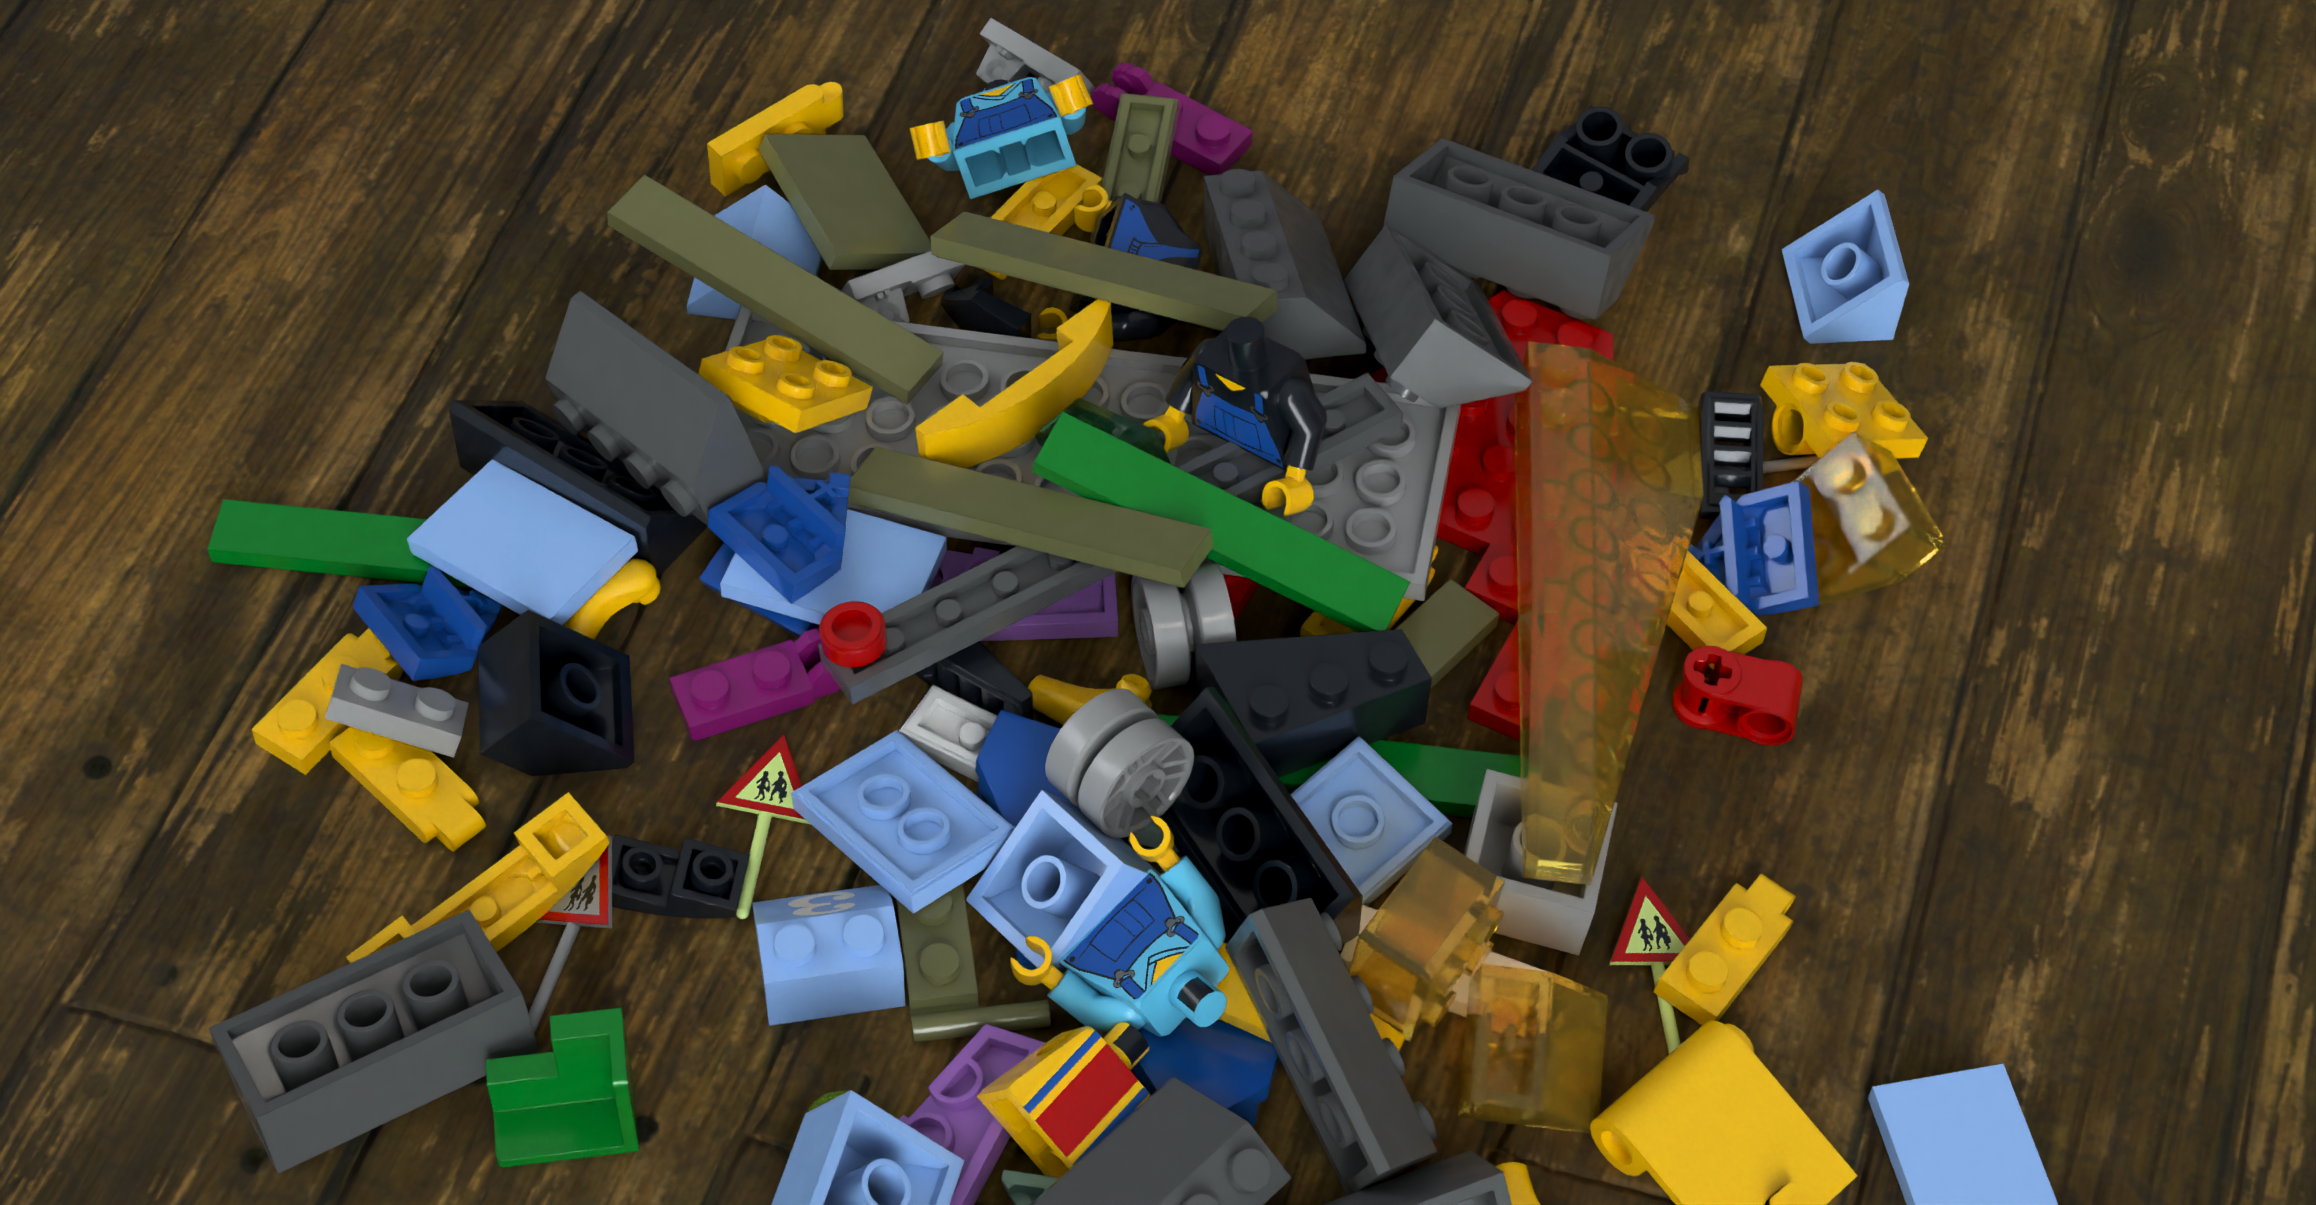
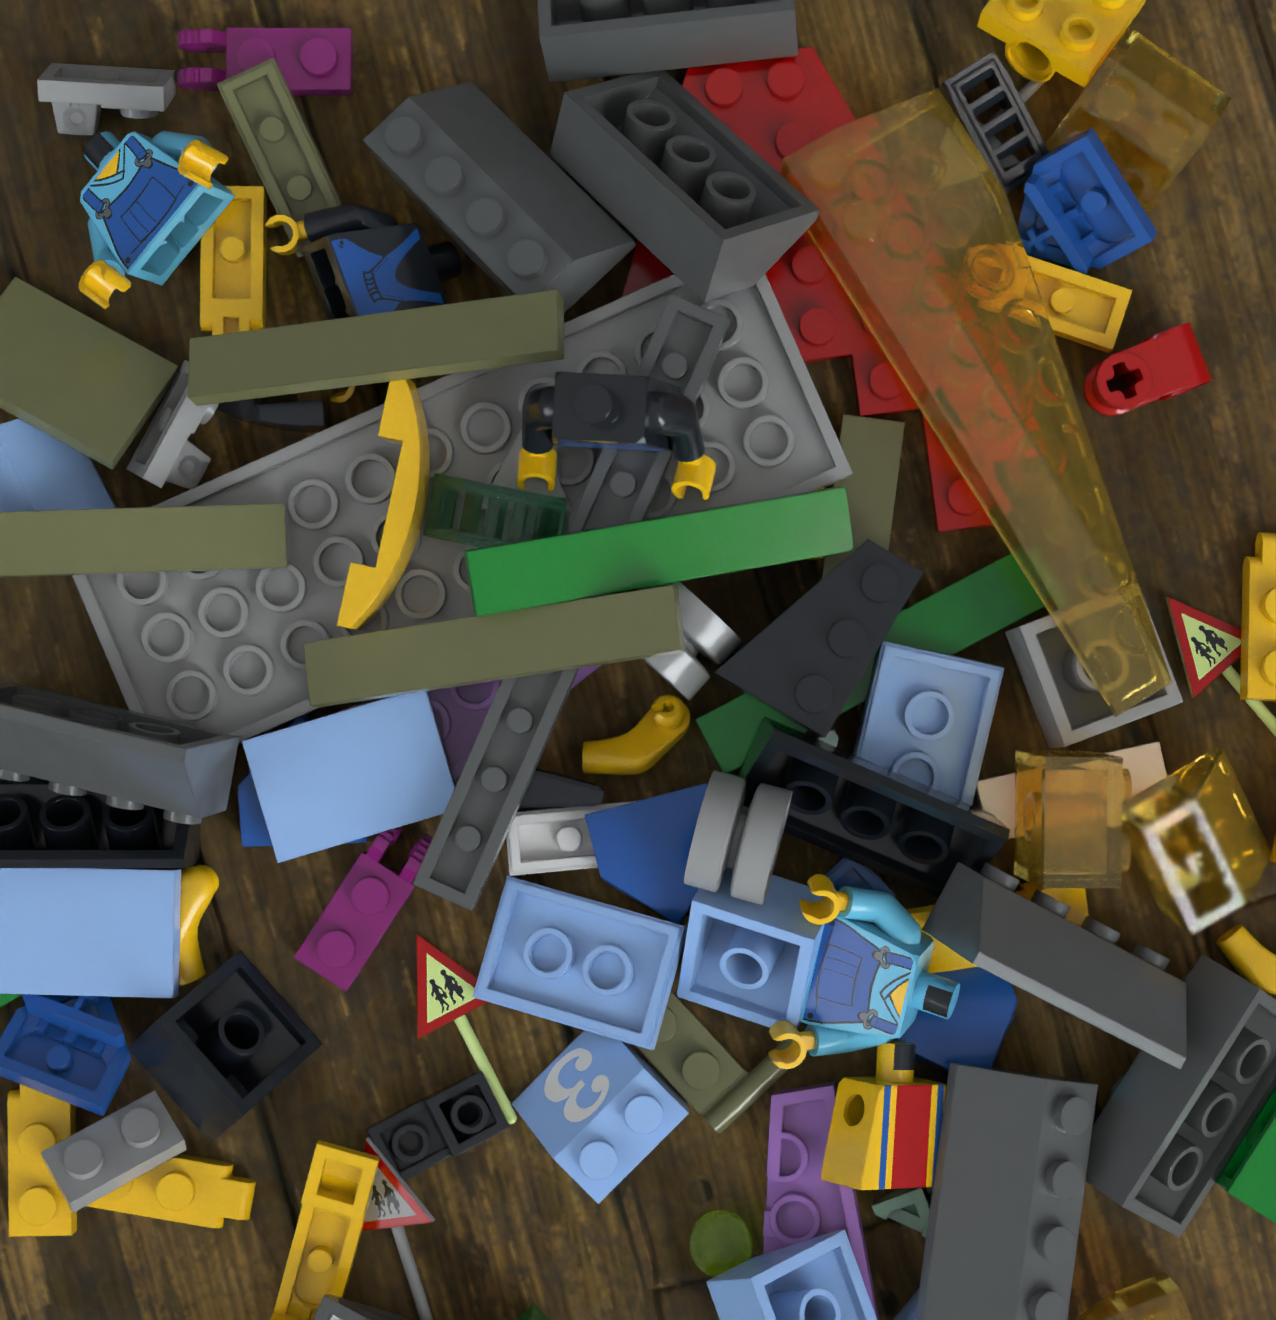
camera: 30 degrees left, 35 degrees up
yellow plate [698,335,873,433] -> none
blue slope [708,465,851,604] -> none
red tile [819,601,887,668] -> none

